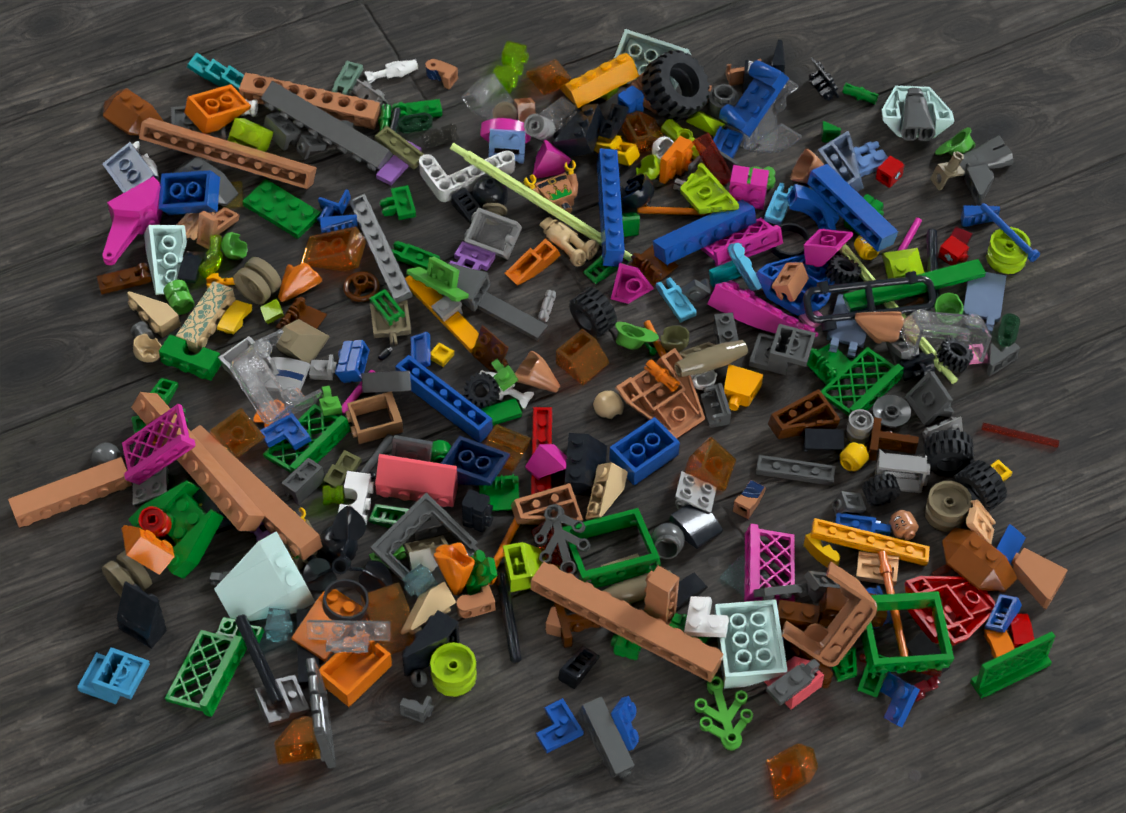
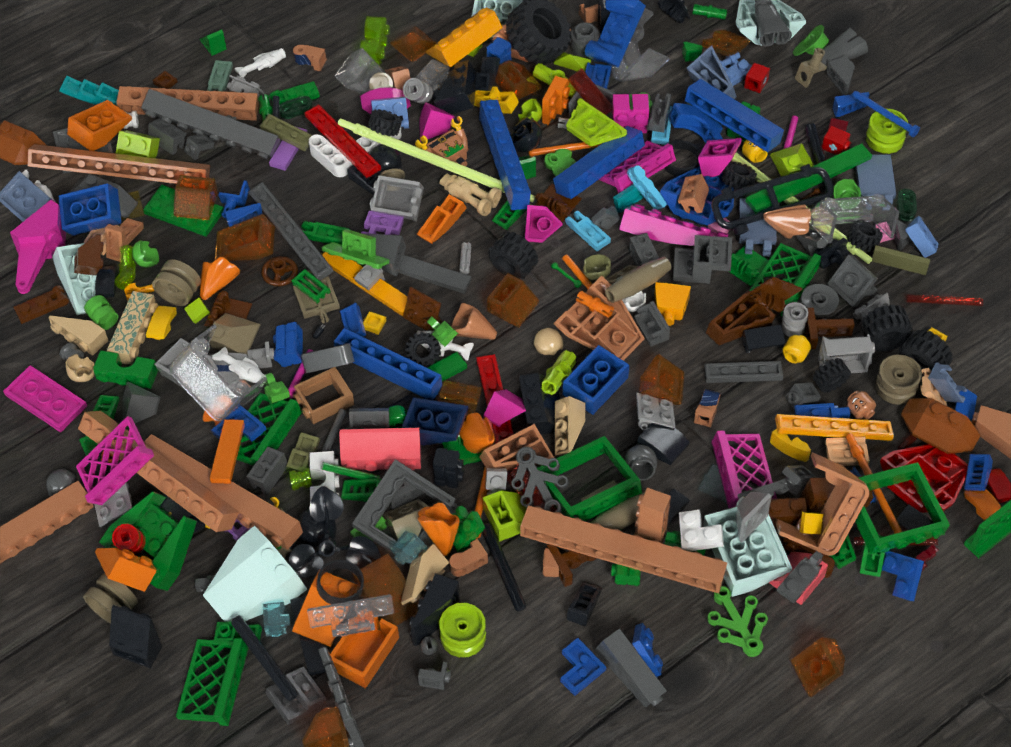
camera: 10 degrees left, 0 degrees up
dark azure bracket [77,647,150,704] -> none
clear orange slope [210,408,265,458] -> none
green hinge [379,185,416,220] -> none
bright green piece [615,322,659,350] -> none
white hair [652,137,674,162] -> none
nougat hat [790,149,824,184] -> none
none -> dark pink plate [3,365,87,433]
none -> reddish brown slope [74,234,104,276]
none -> dark grey slope [122,382,161,423]
none -> reddish brown tile [153,71,178,89]
none -> clear orange slope [174,175,218,220]
none -> green slope [200,30,227,56]
none -> orange tile [210,419,245,484]
none -> white animal [212,347,266,385]
none -> red tile [305,105,381,178]
none -> green bar [321,462,380,479]
none -> black tyre [368,109,402,136]
none -> orange hat [459,413,495,453]
none -> light grey plate [485,468,507,496]
none -> lime piece [541,350,577,395]
none -> bright green plate [544,149,576,176]
none -> dark grey hinge [647,93,671,133]
none -> clear orange slope [702,30,750,56]
none -> light grey slope [736,492,772,543]
none -> reddish brown hinge [748,277,802,312]
none -> yellow tile [800,512,823,534]
none -> olive tile [872,245,930,275]
none -> medium blue slope [905,216,939,258]
none -> sand blue hinge [928,362,967,403]

